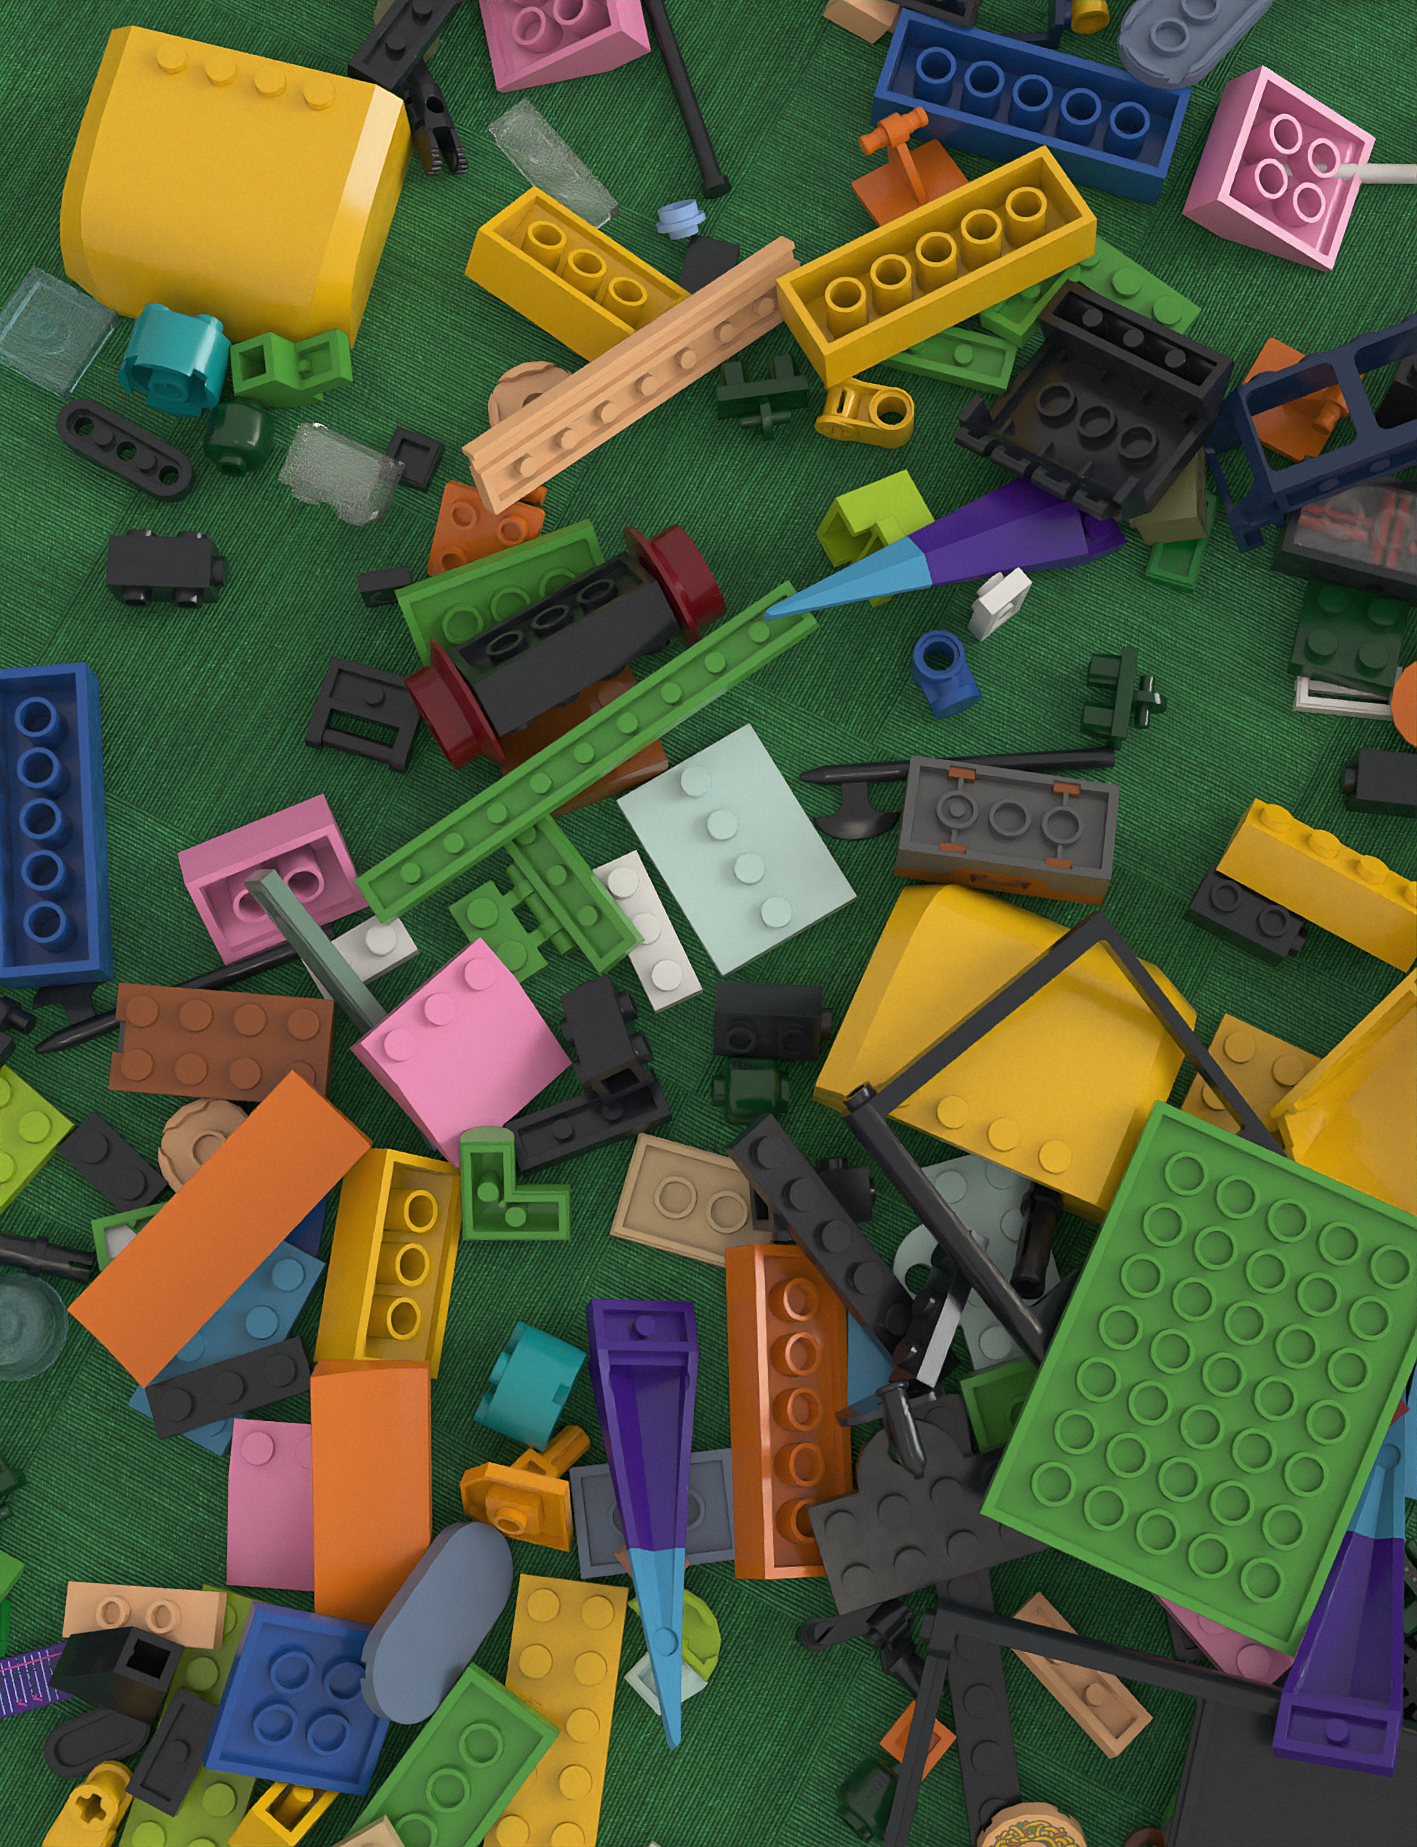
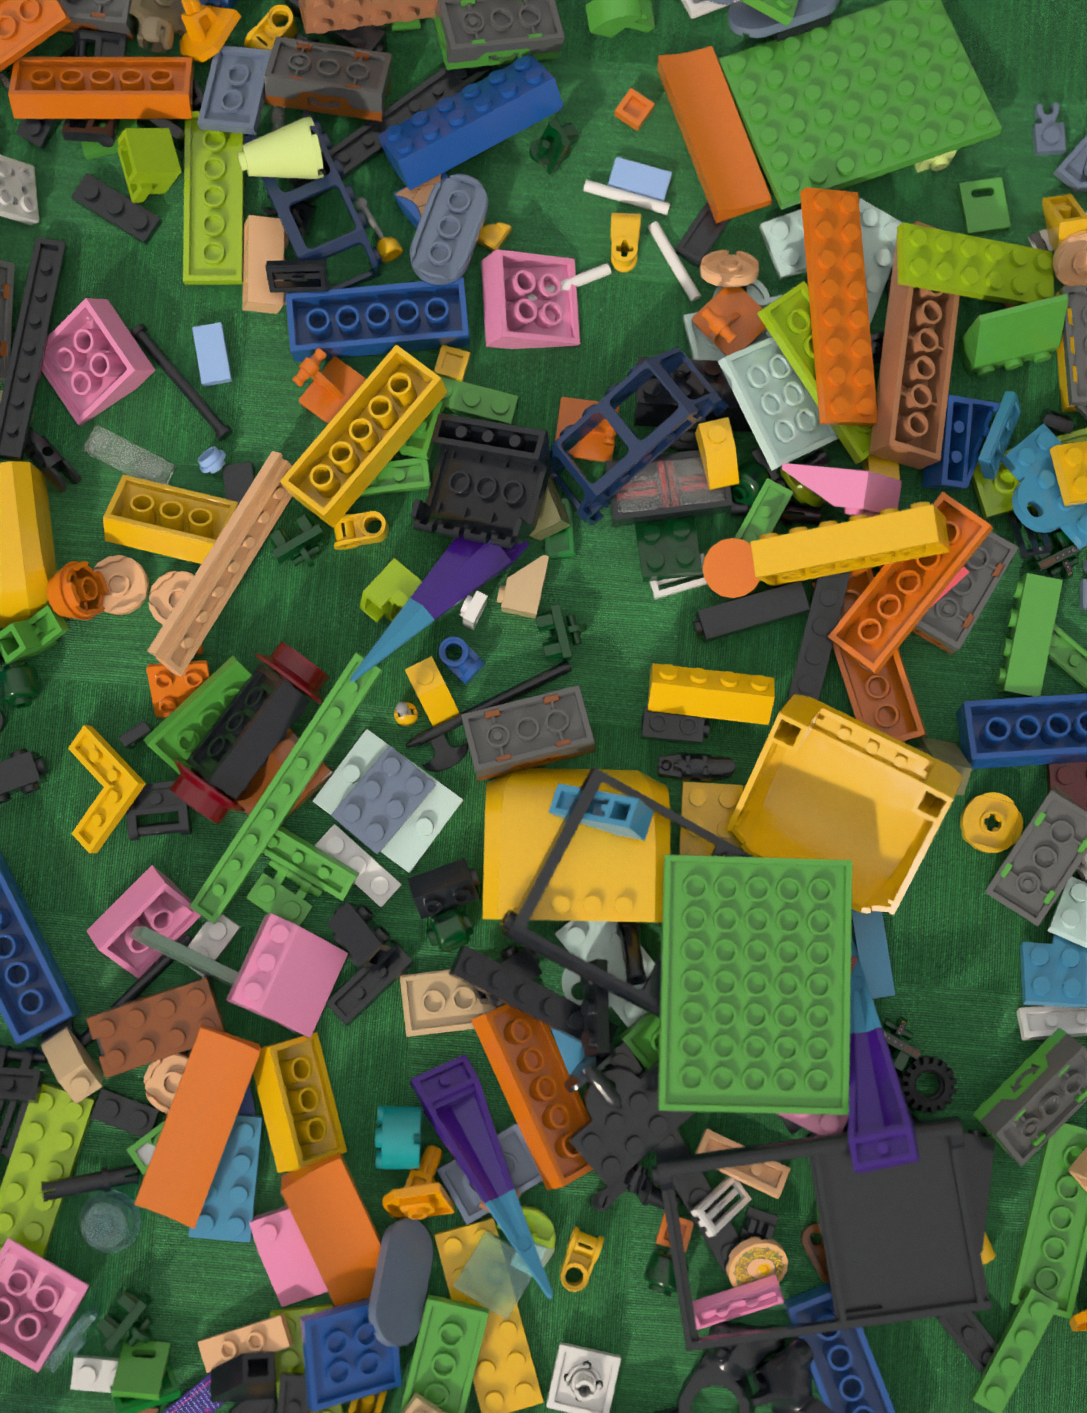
camera: 30 degrees left, 5 degrees up
black plate [145,1336,314,1440] -> none
clear piece [278,422,406,527] -> none
black tile [378,426,446,494] -> none
bright green brick [460,1126,572,1240] -> none
none -> tan slope [41,1026,103,1104]
none -> orange cone [47,561,108,620]
none -> yellow plate [68,725,146,853]
none -> light nougat tile [93,555,150,615]
none -> light blue tile [192,322,232,387]
none -> sand blue plate [331,746,437,855]
none -> yellow hinge [394,702,418,727]
none -> yellow slope [405,656,459,726]
none -> yellow plate [434,345,471,382]
none -> clear light blue plate [453,1230,533,1320]
none -> yellow tile [477,223,512,252]
none -> tan slope [497,555,549,619]
none -> dark azure slope [549,783,654,841]
none -> yellow piece [559,1226,604,1292]
none -> black hinge [657,754,736,781]
none -> white tile [690,1176,751,1238]
none -> black tile [739,1205,779,1240]

